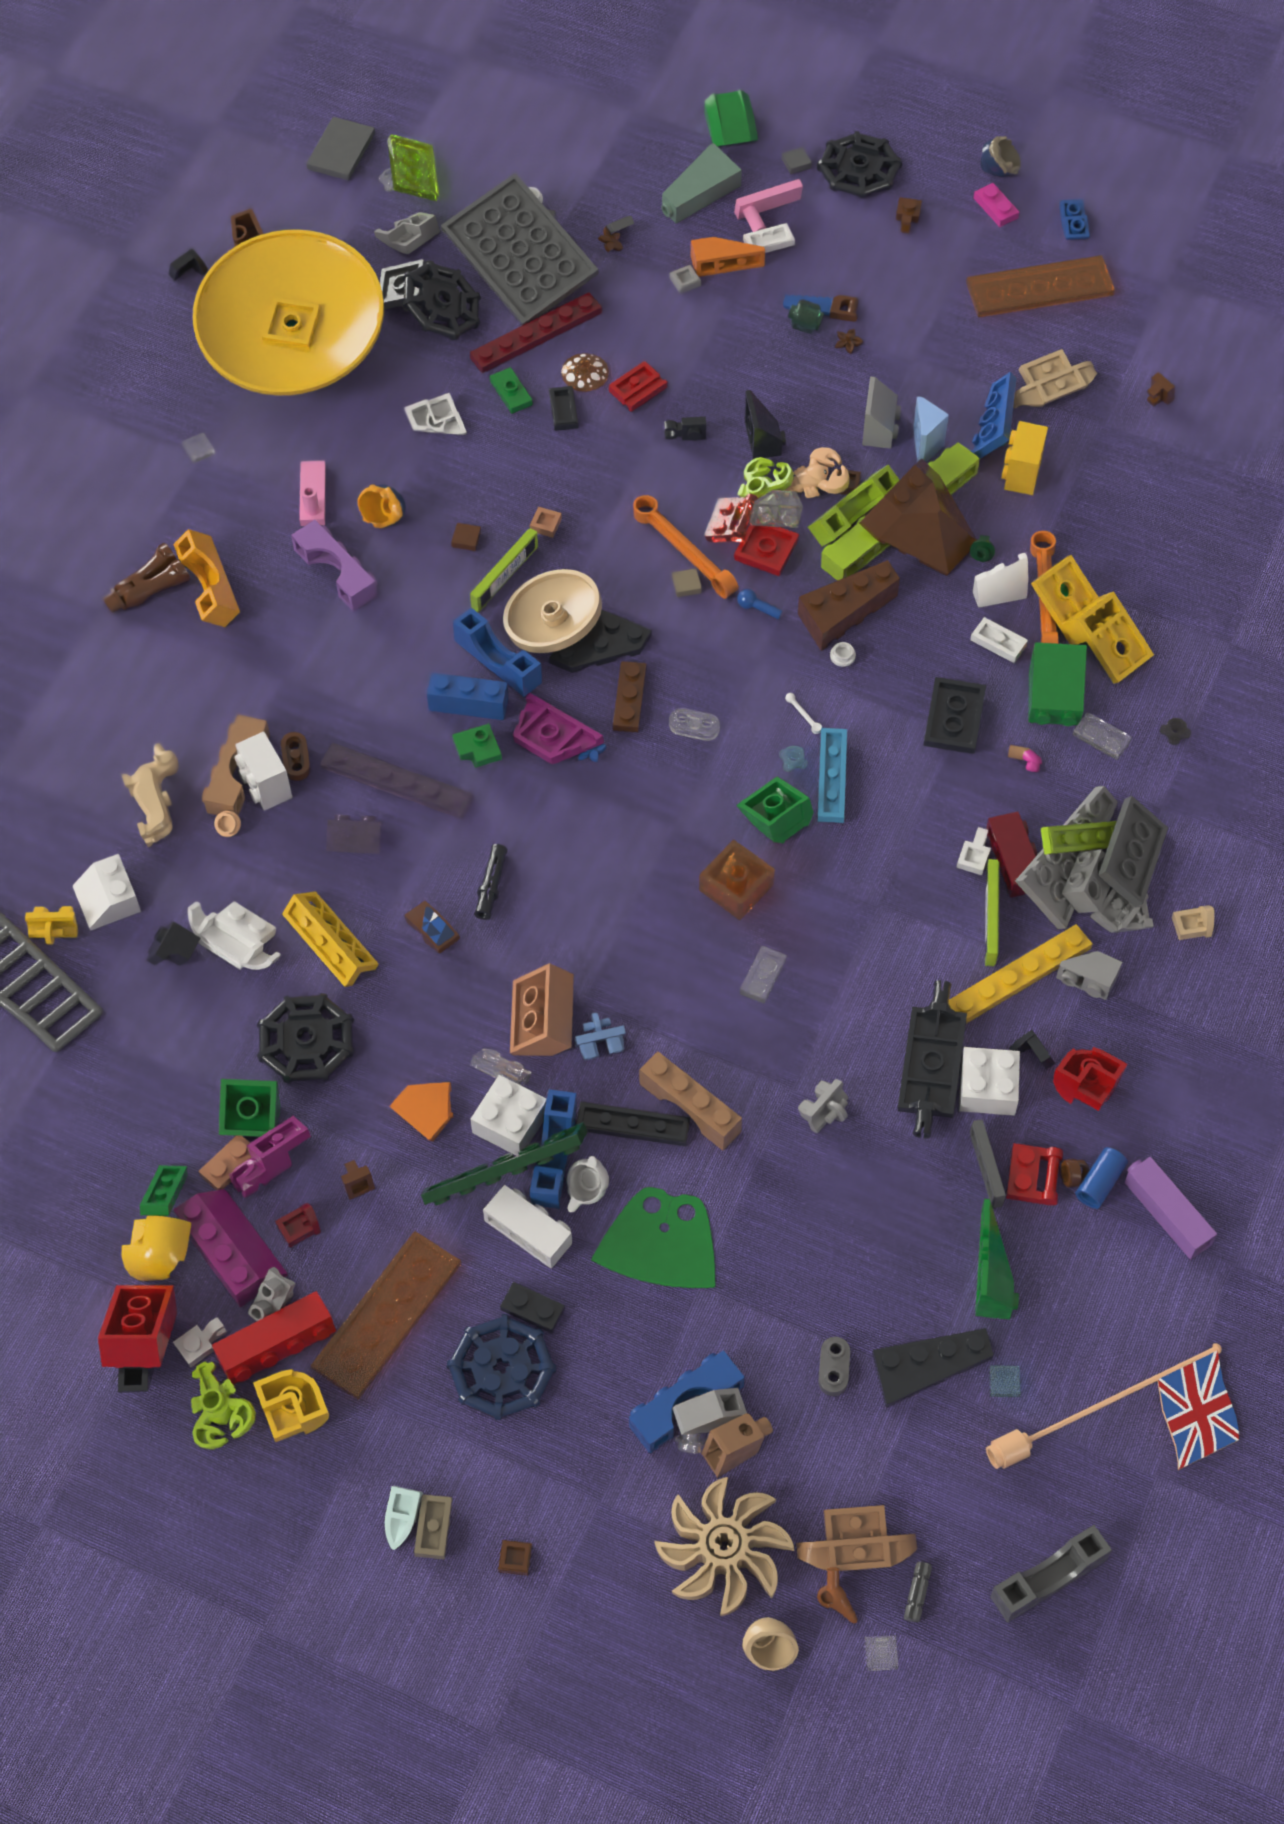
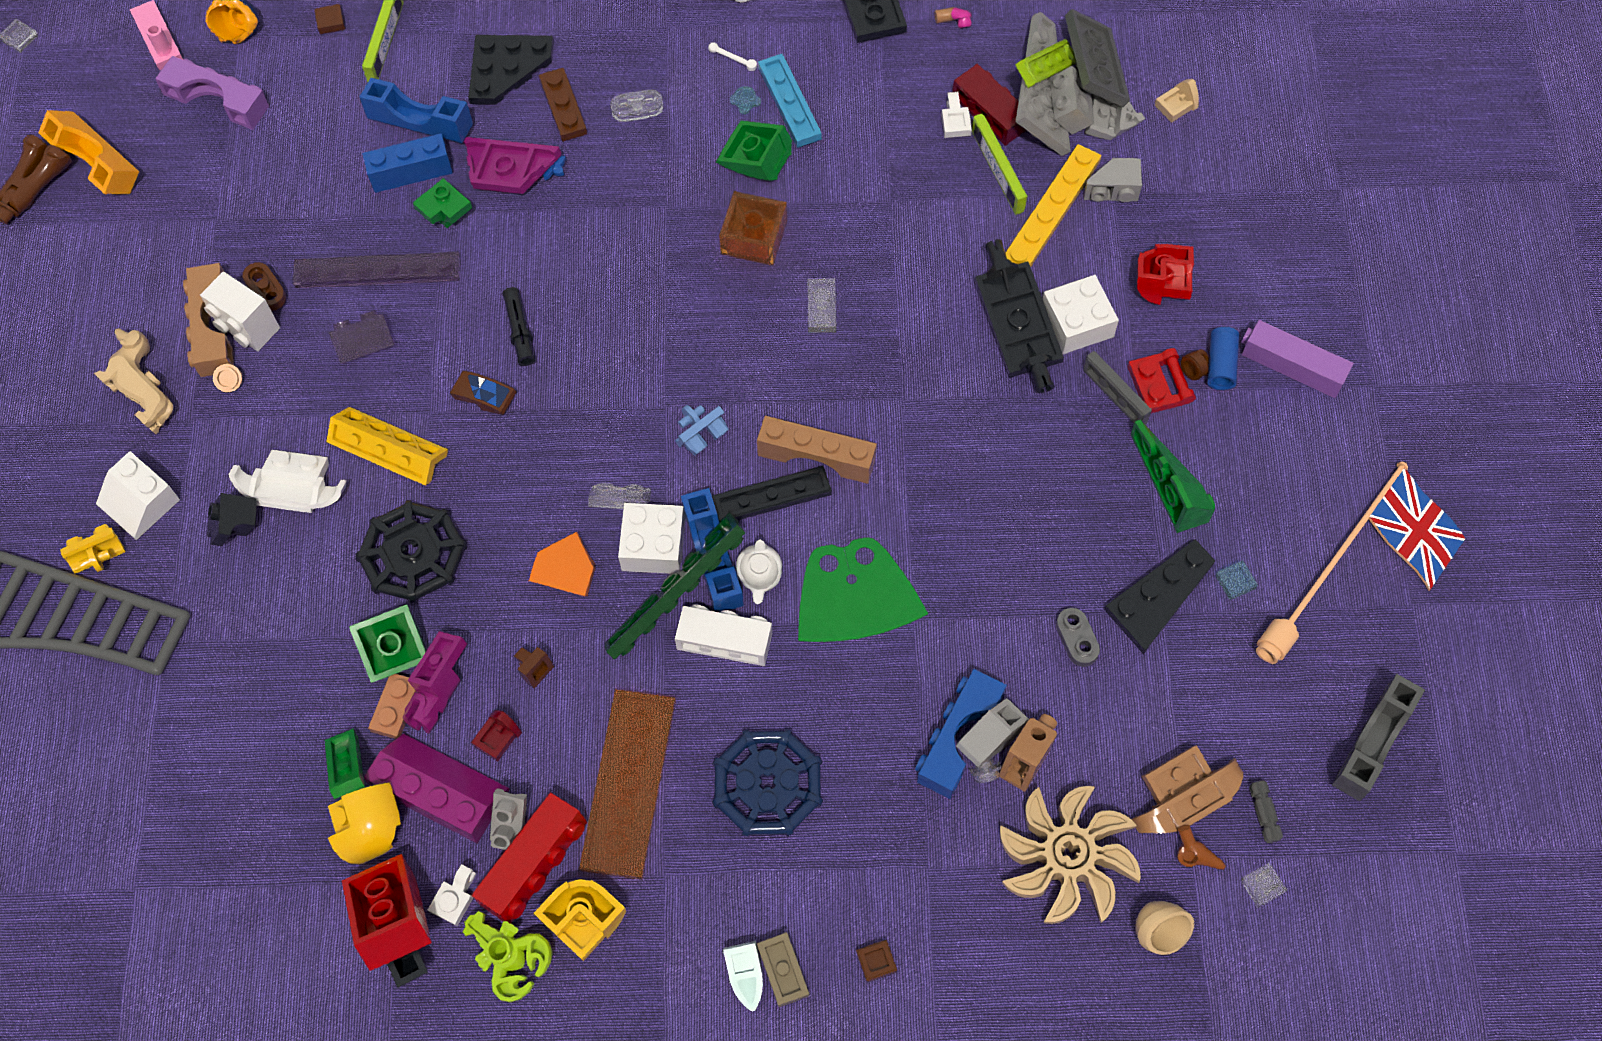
camera: 25 degrees left, 5 degrees up
black plate [500,1282,565,1334] -> none
tan dish [503,569,602,653] -> none
nougat slope [510,963,574,1056] -> none
light grey hips [798,1079,848,1133] -> none
black tile [1009,1030,1055,1070] -> none

